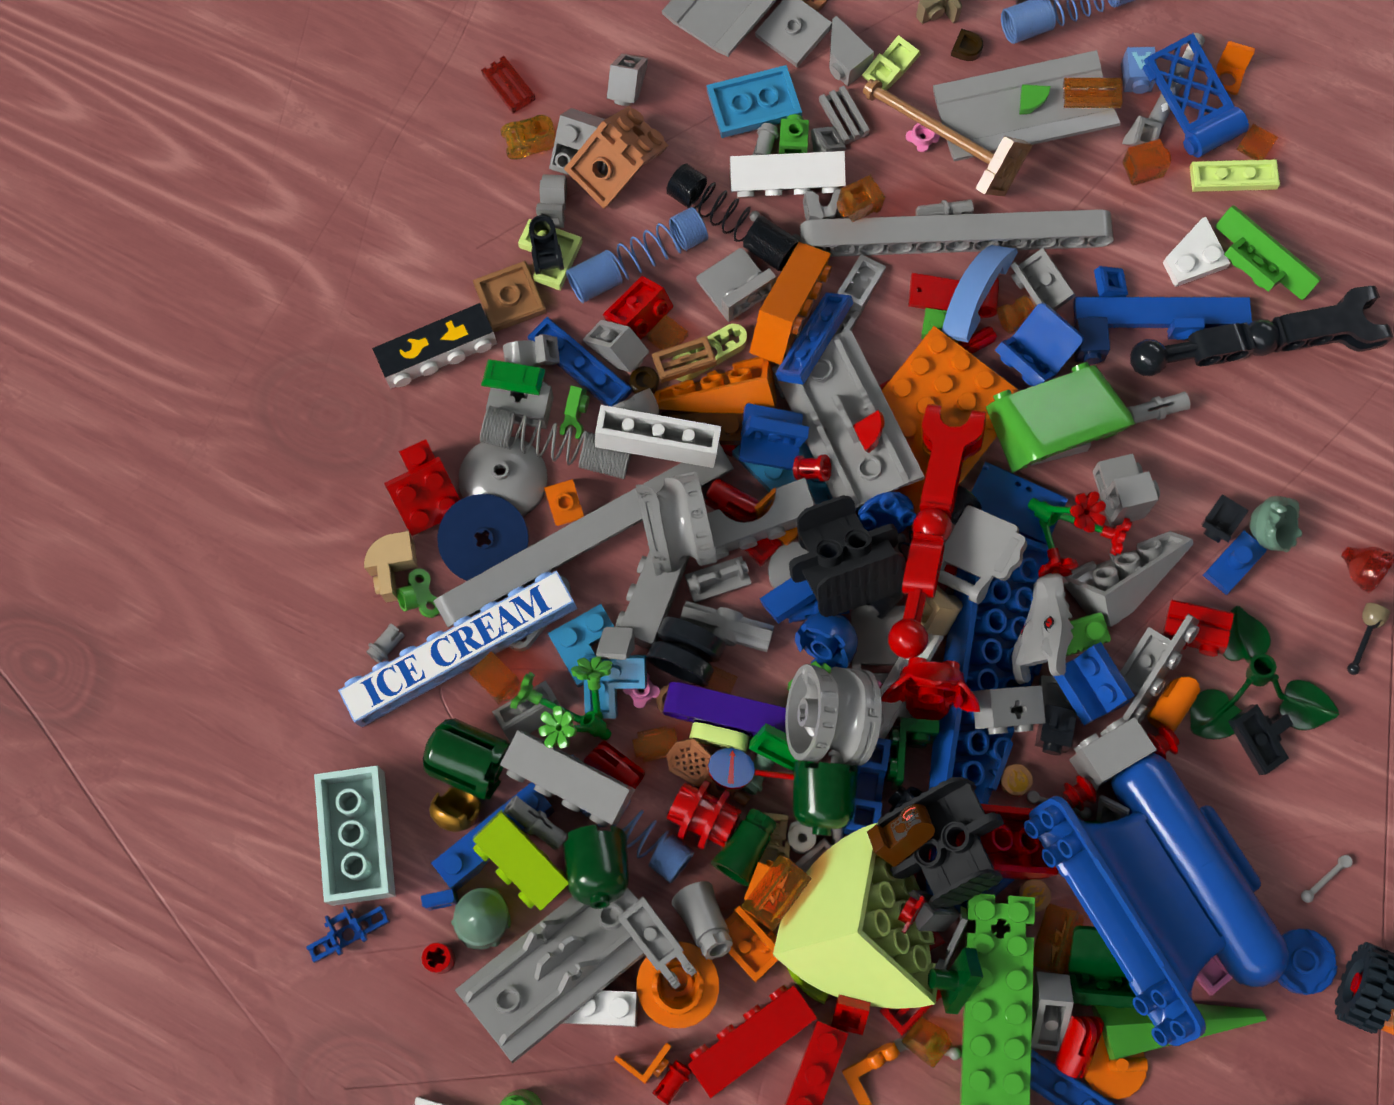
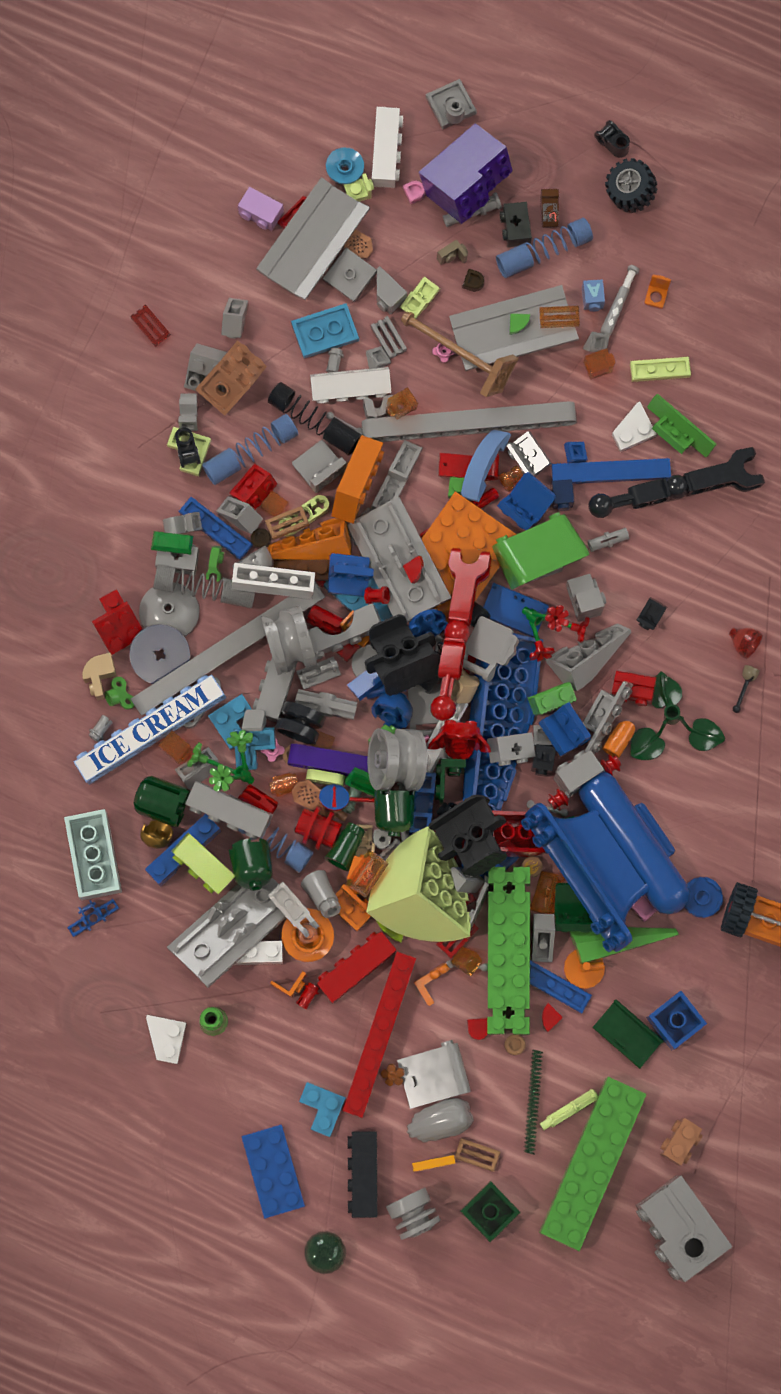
camera: 10 degrees left, 5 degrees up
brick [372,303,497,389] -> none
blue tile [421,889,459,911] -> none
red gear [421,943,455,974] -> none
sand green hair [451,888,511,950] -> none
medium nougat tile [472,261,547,332] -> none
clear yellow piece [500,115,556,160] -> none
light grey pin [504,795,567,850] -> none
orange bracket [544,479,584,526] -> none
blue tile [775,292,854,385] -> none
bright green brick [779,114,809,154] -> none
red tile [831,994,871,1035] -> none
reddish brown leg [867,804,935,867] -> none
red plate [898,895,926,934] -> none
light grey axle [915,199,974,216] -> none
dark green tile [928,947,983,1014] -> none
medium nougat tile [1000,764,1033,797] -> none
light grey animal [1012,573,1074,684] -> none
red arm [1055,1016,1104,1078] -> none
light grey slope [1096,795,1130,823] -> none
blue piece [1142,33,1249,158] -> none
blue tile [1167,317,1205,340] -> none
blue tile [1203,530,1267,595] -> none
black hinge [1228,704,1293,775] -> none
clear orange tile [1236,123,1278,160] -> none
sand green hair [1249,496,1303,552] -> none
light grey hinge [1301,855,1353,903] -> none

